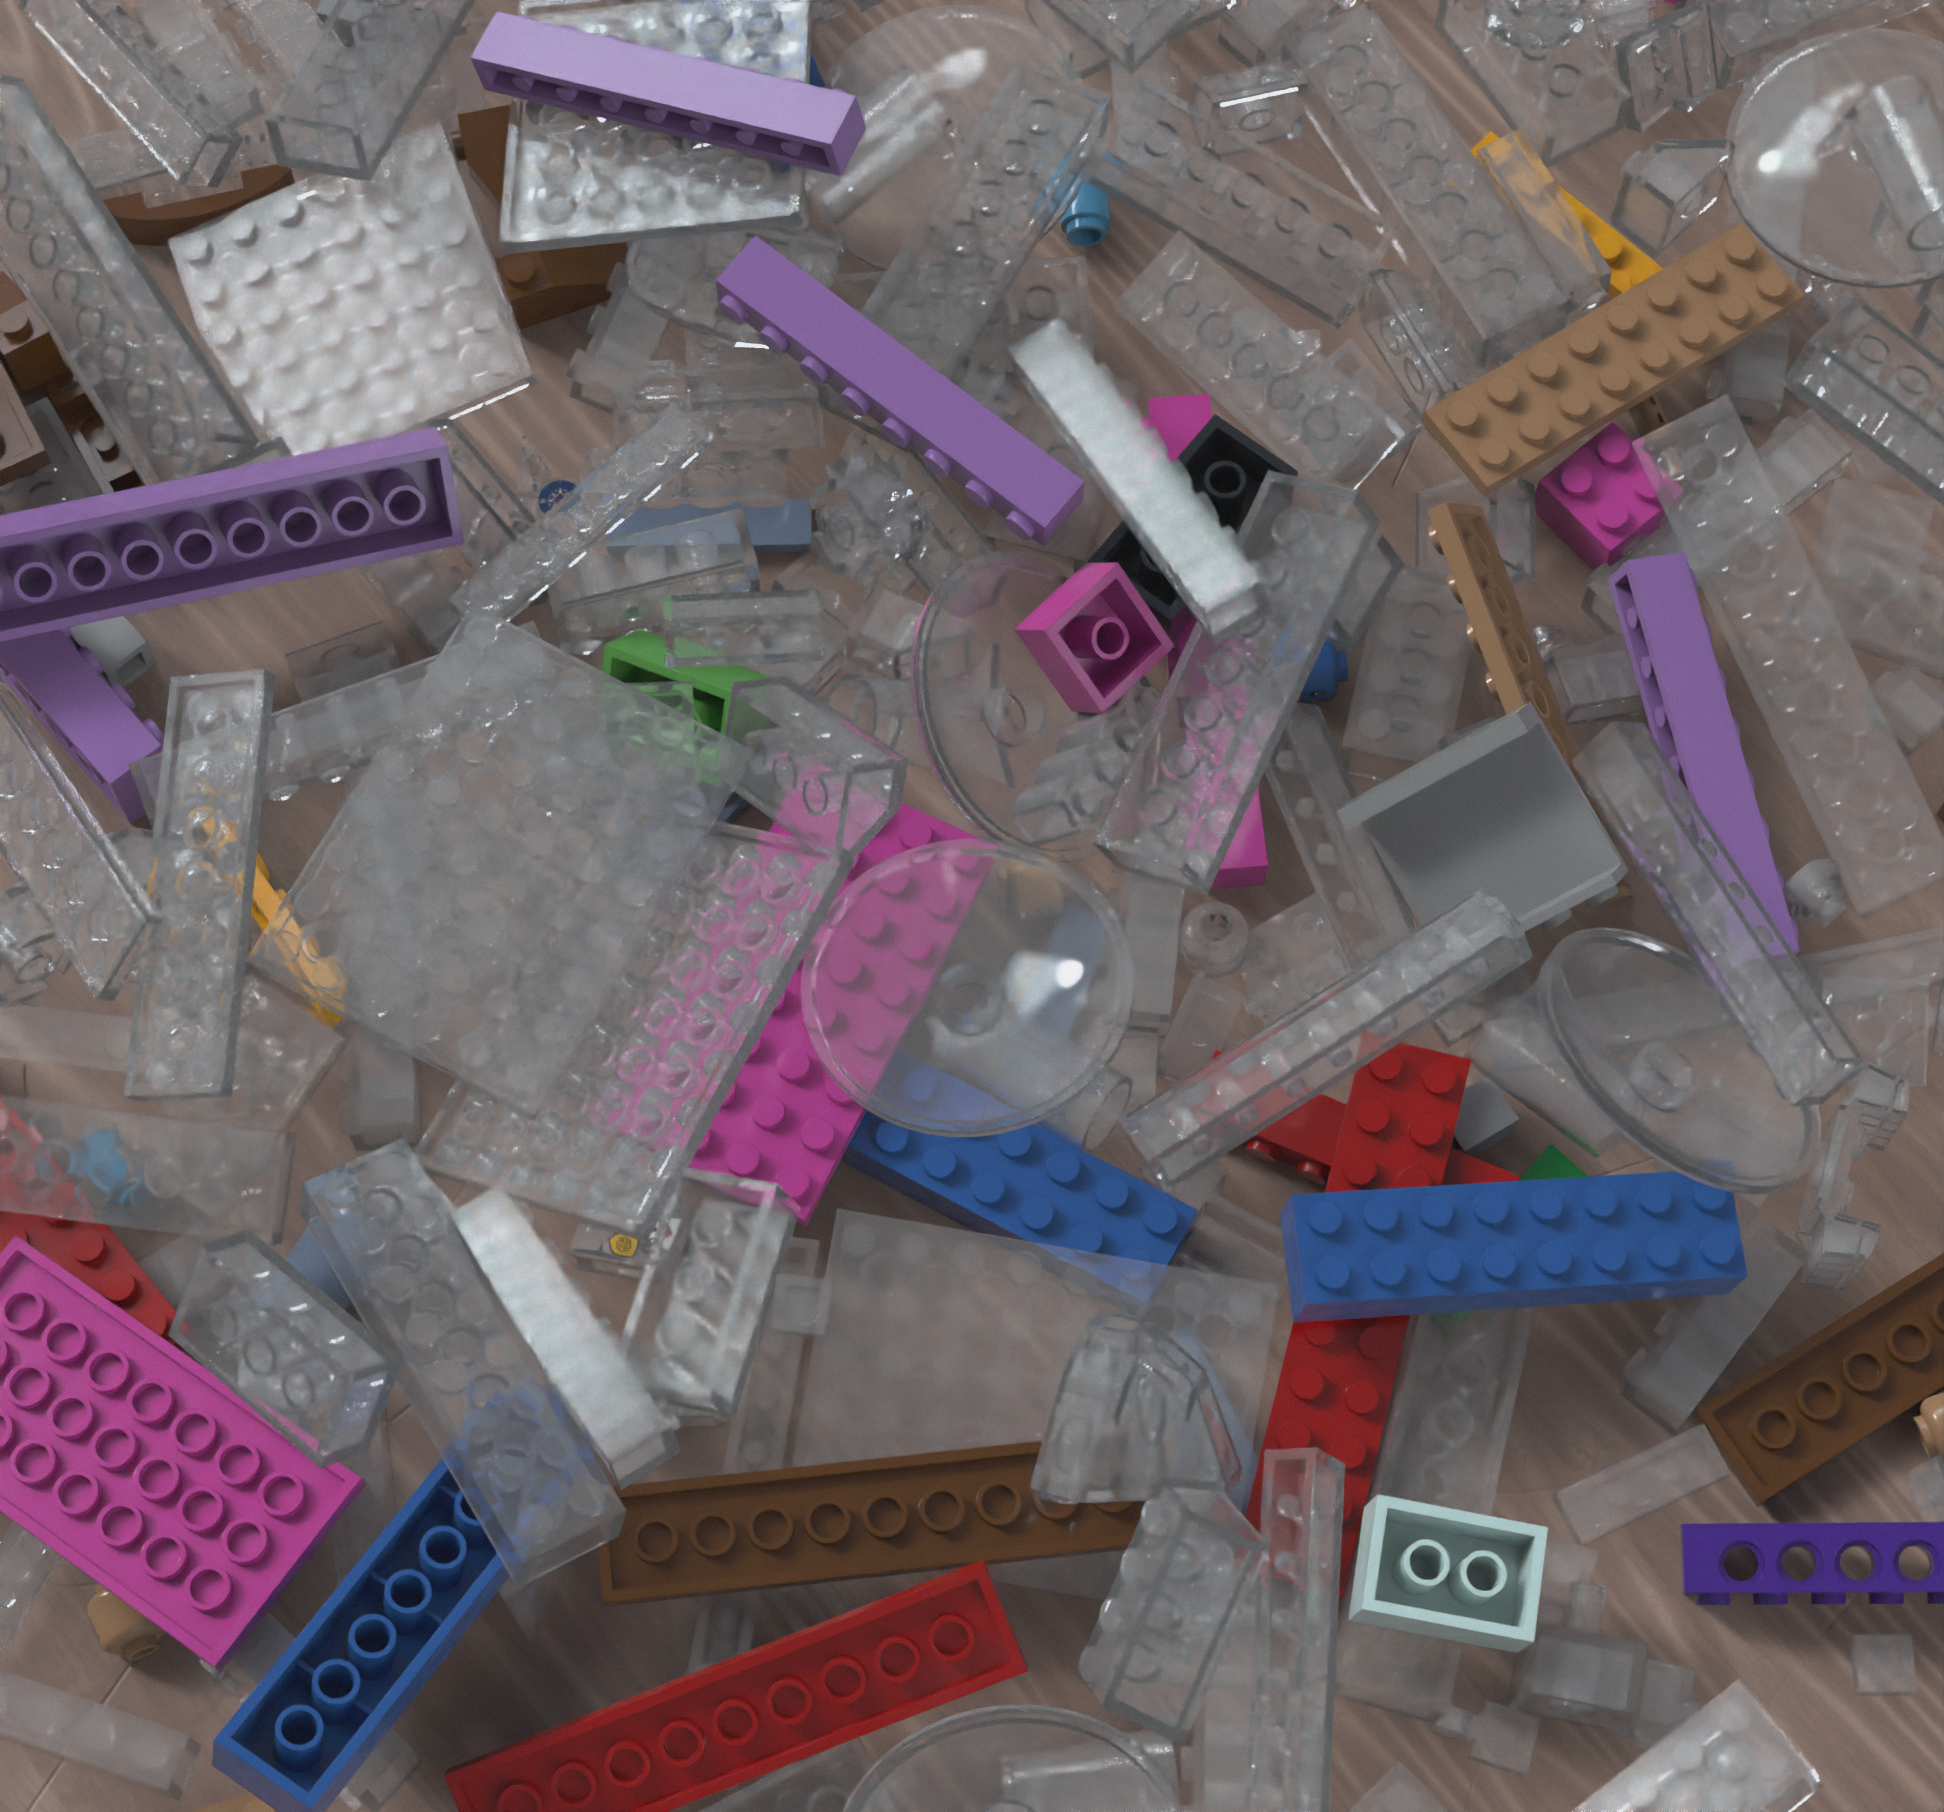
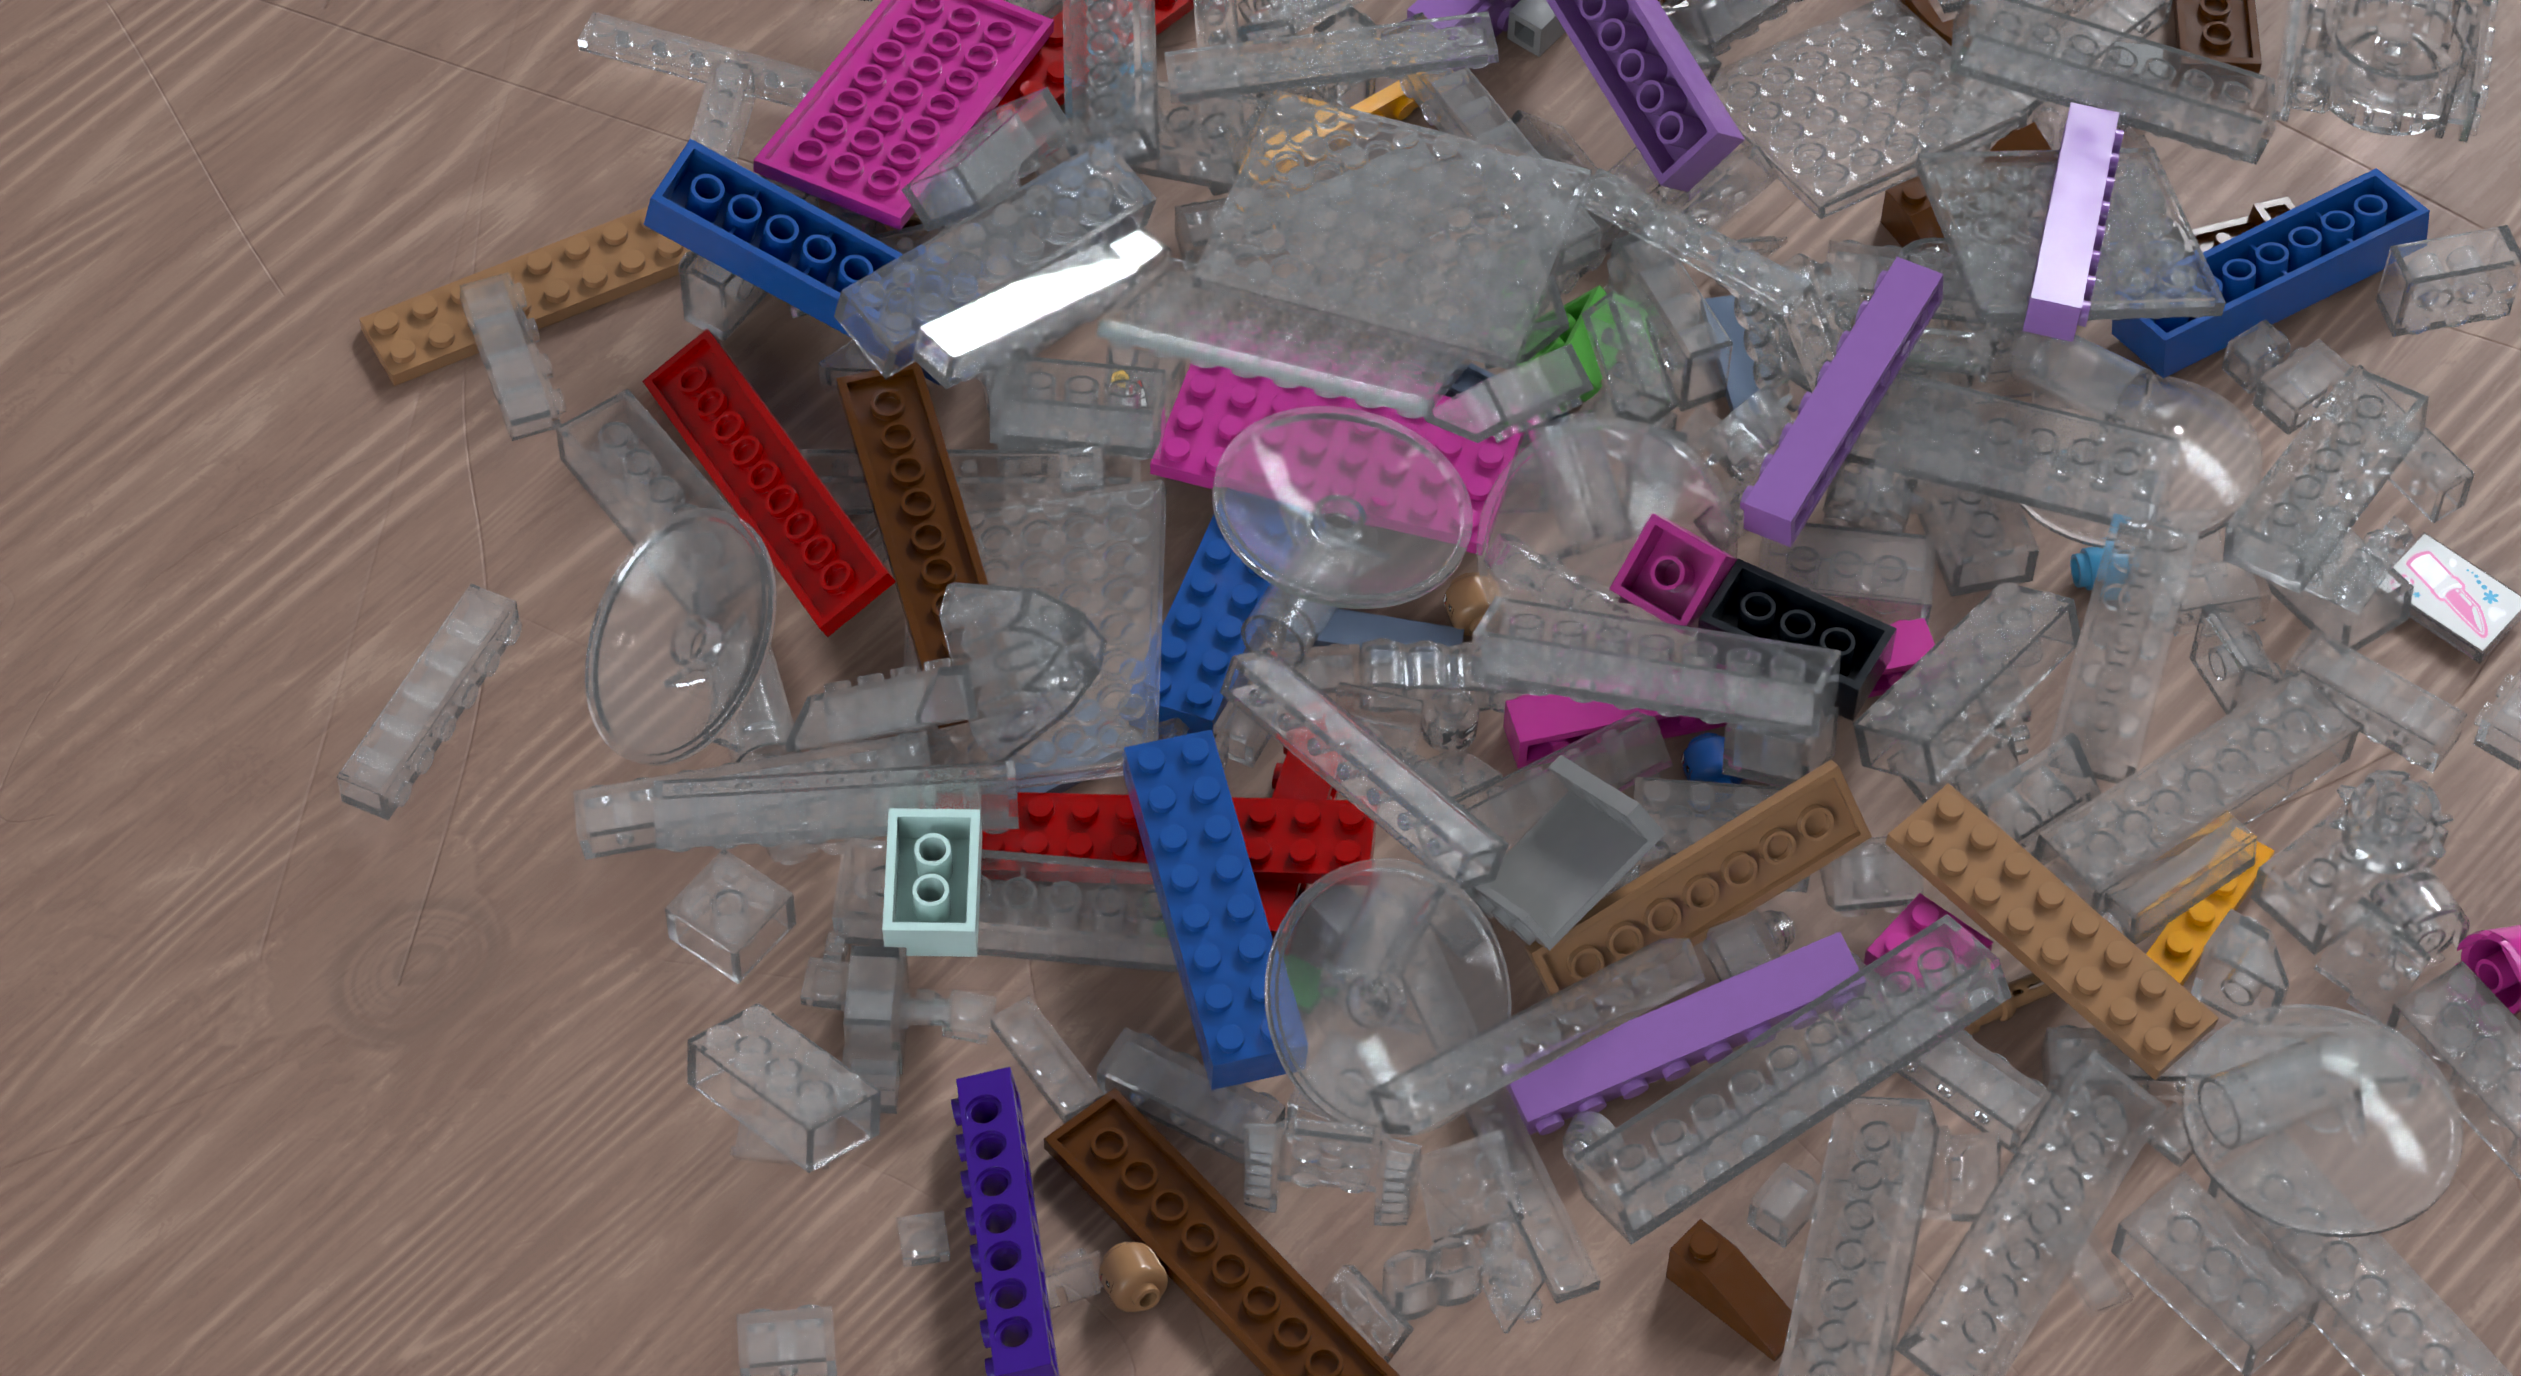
camera: 80 degrees right, 15 degrees down
clear brick [1007,317,1271,645] -> none

